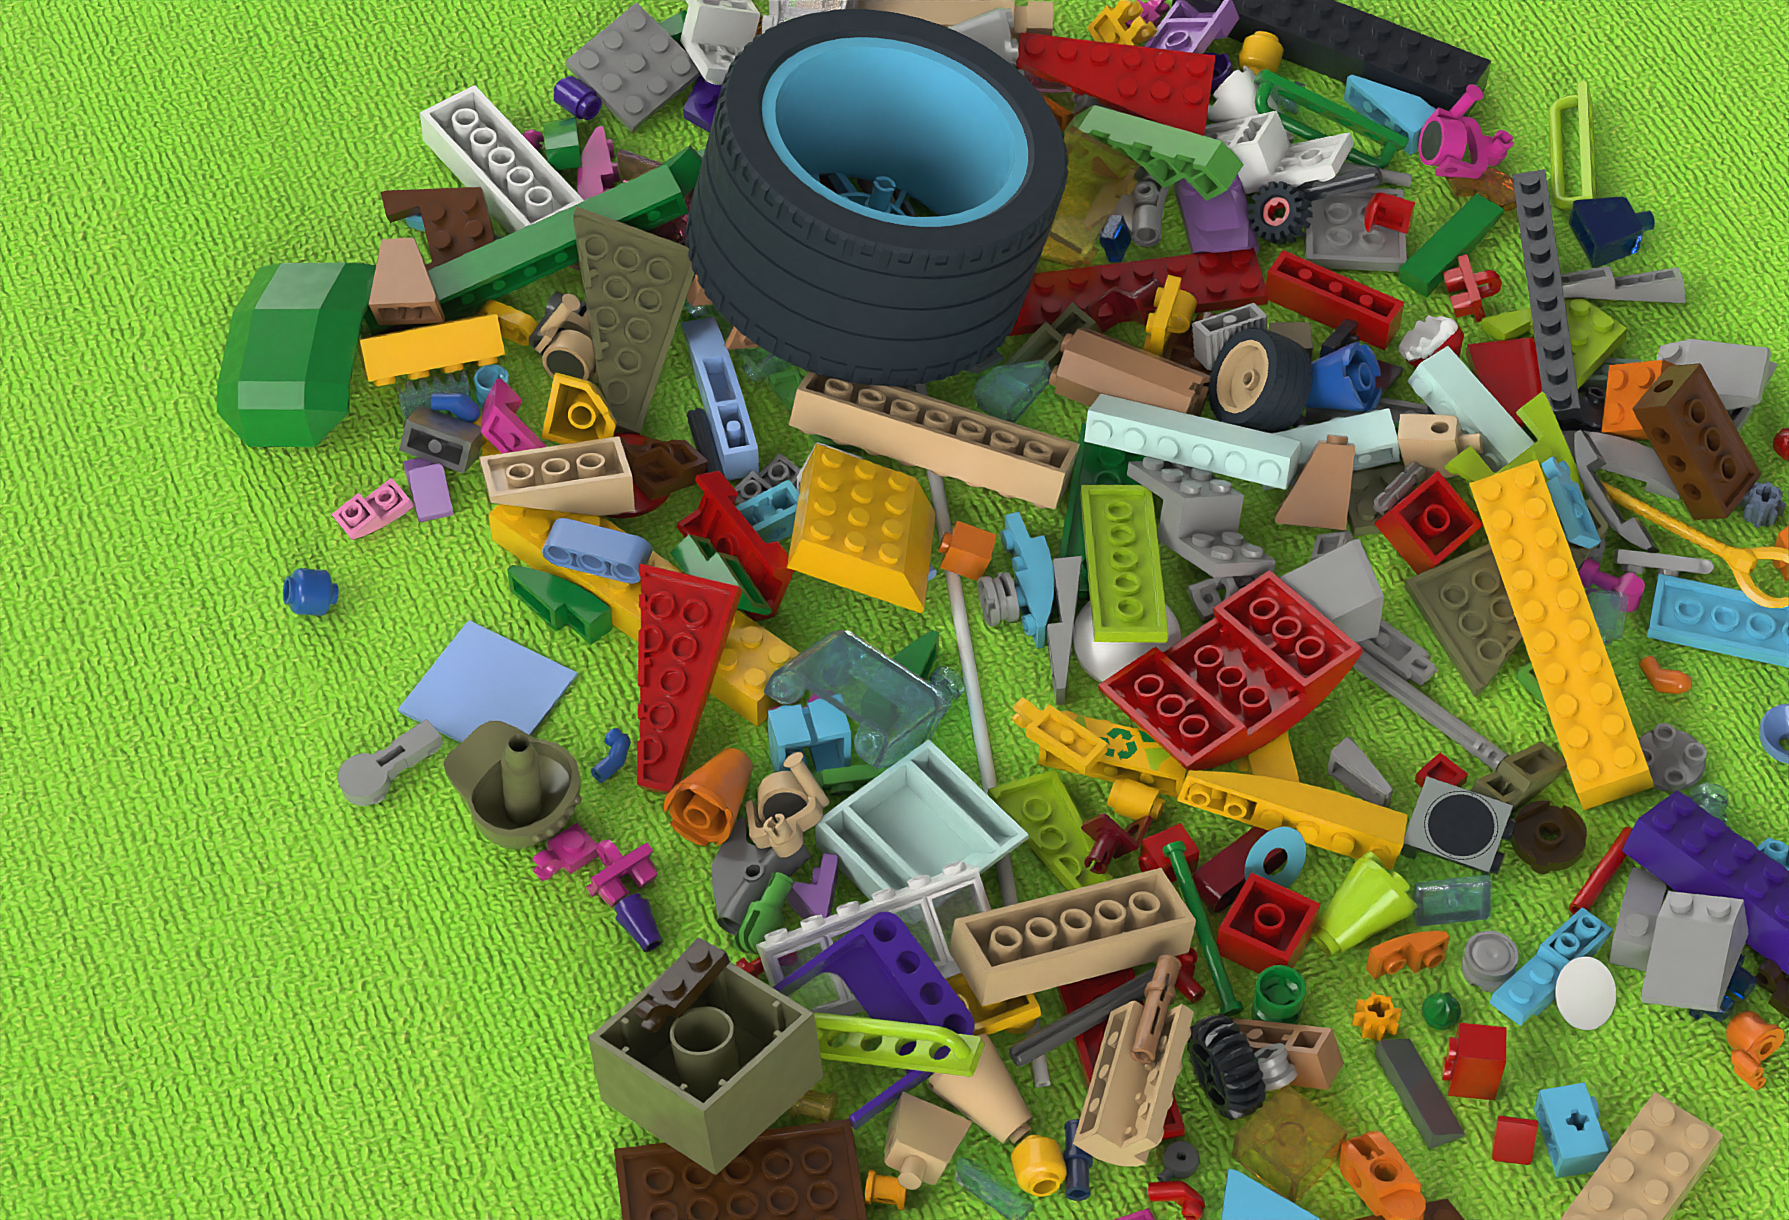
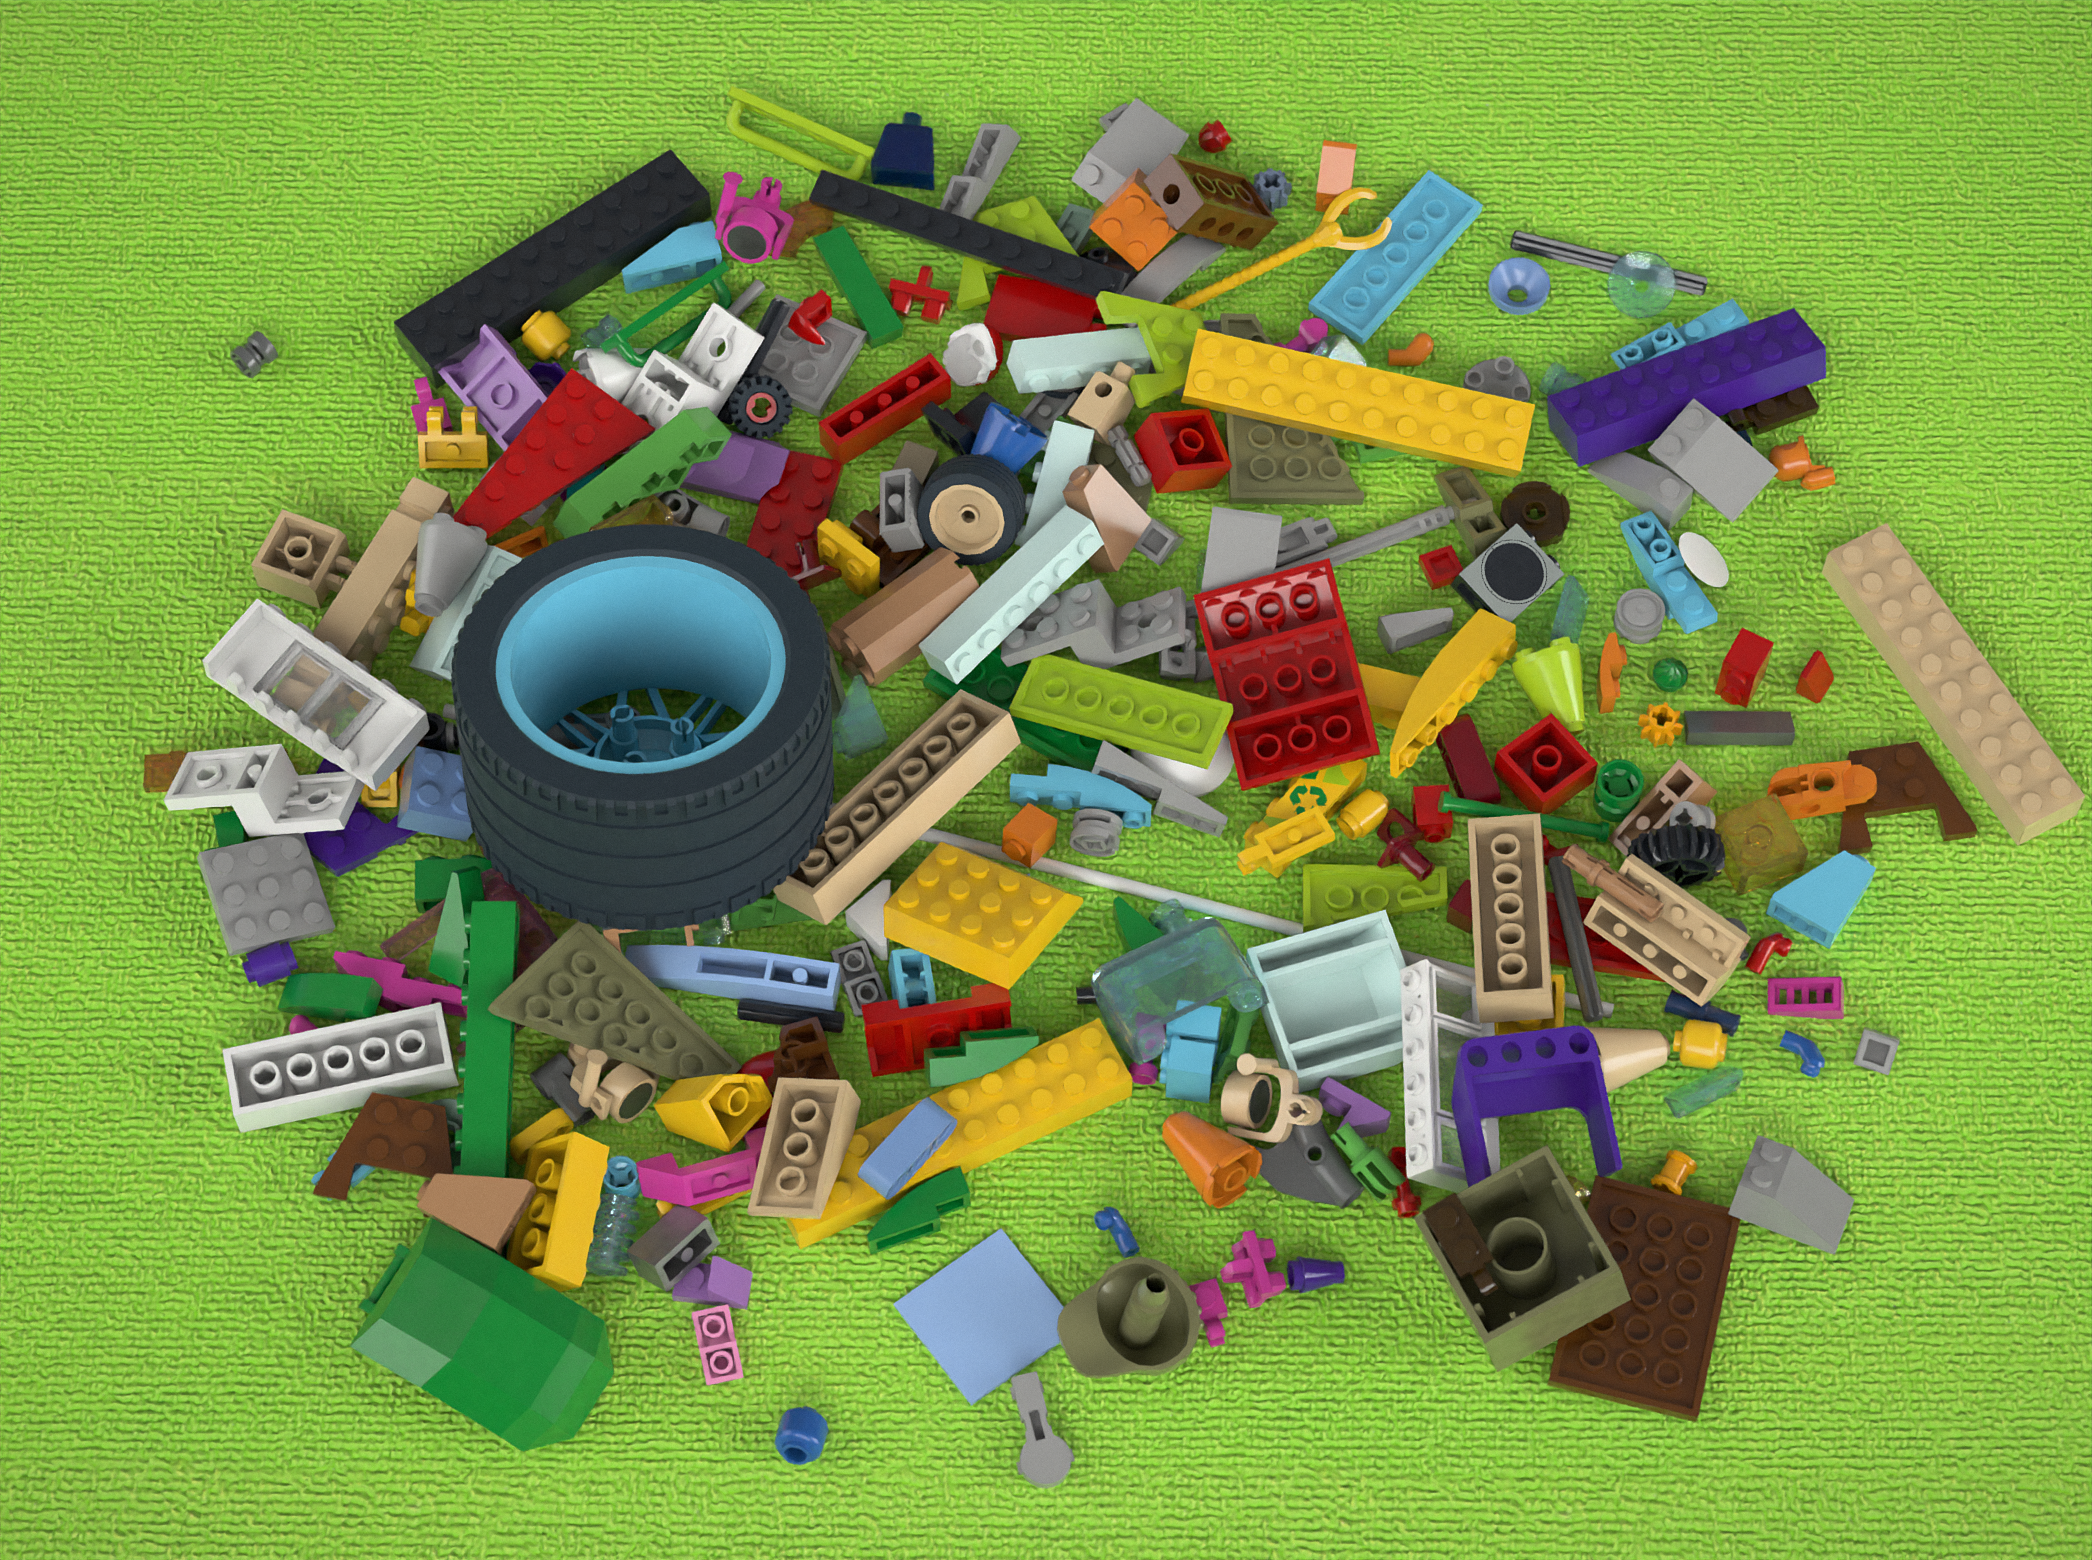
camera: 65 degrees left, 10 degrees up
blue arm [431,393,480,423] -> none
red wing [637,563,742,795] -> none
lime piece [813,1012,985,1077] -> none
tan torso [884,1091,972,1190] -> none
medium azure piece [1245,827,1306,888] -> none
medium azure brick [1534,1082,1611,1178] -> none
medium azure plate [1542,456,1601,549] -> none
red piece [1569,827,1633,915] -> none
dark grey slope [1574,429,1660,553] -> none
light grey hinge [1613,549,1714,577] -> none

